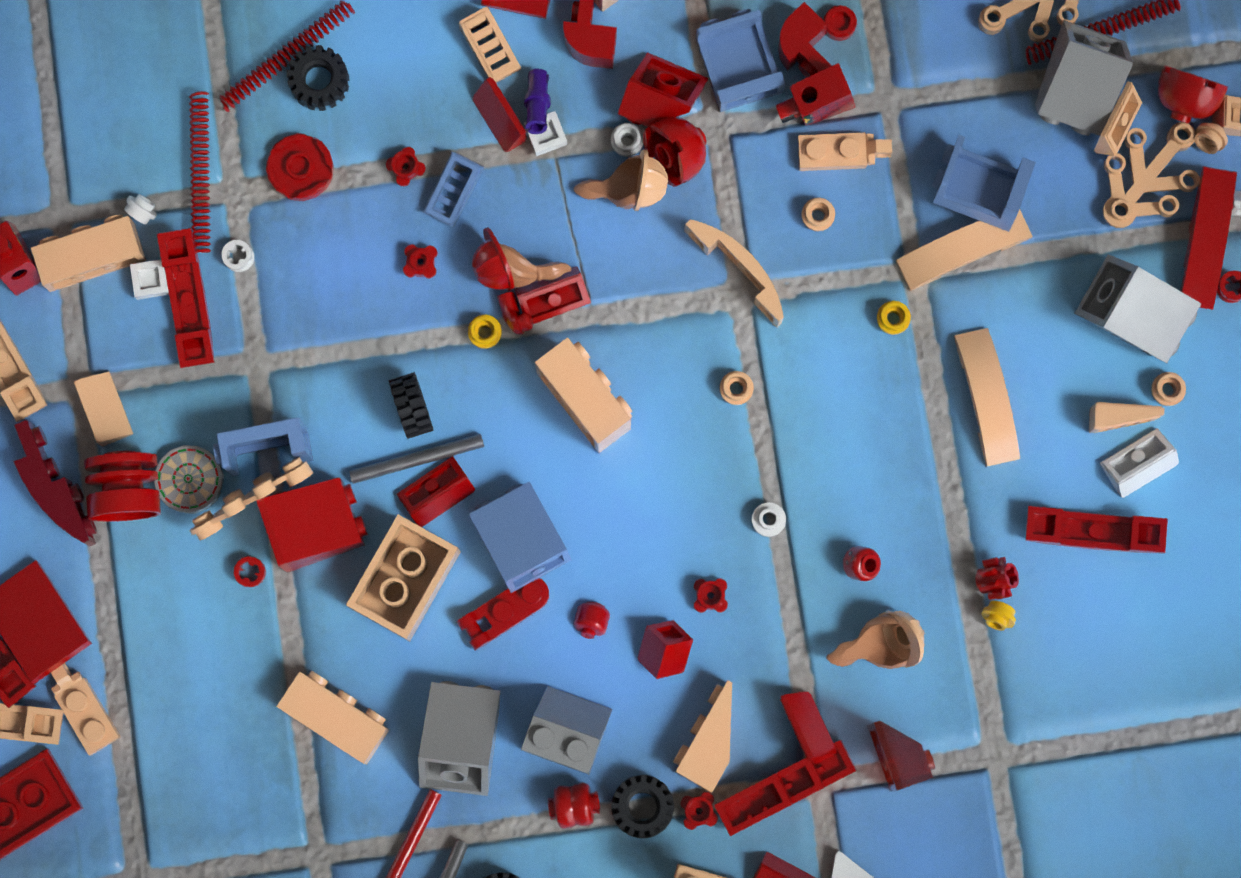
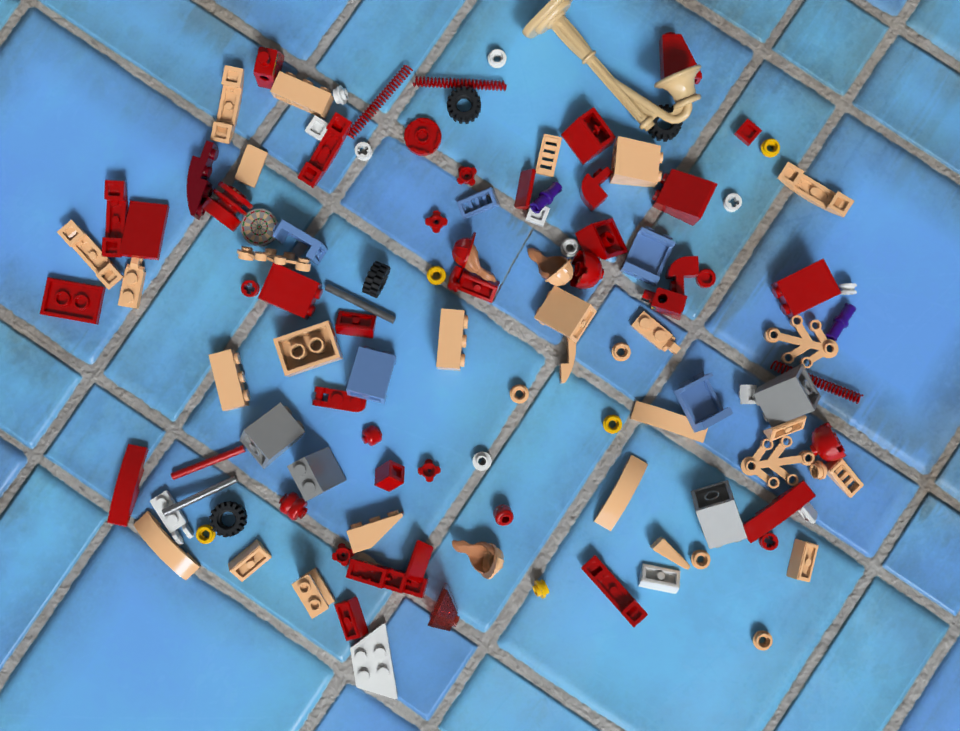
camera: 40 degrees right, 5 degrees up
black tyre [611,775,674,839] -> none
red gear [975,557,1019,600] -> none
none -> light nougat panel [534,285,597,343]
none -> white plate [739,385,757,404]

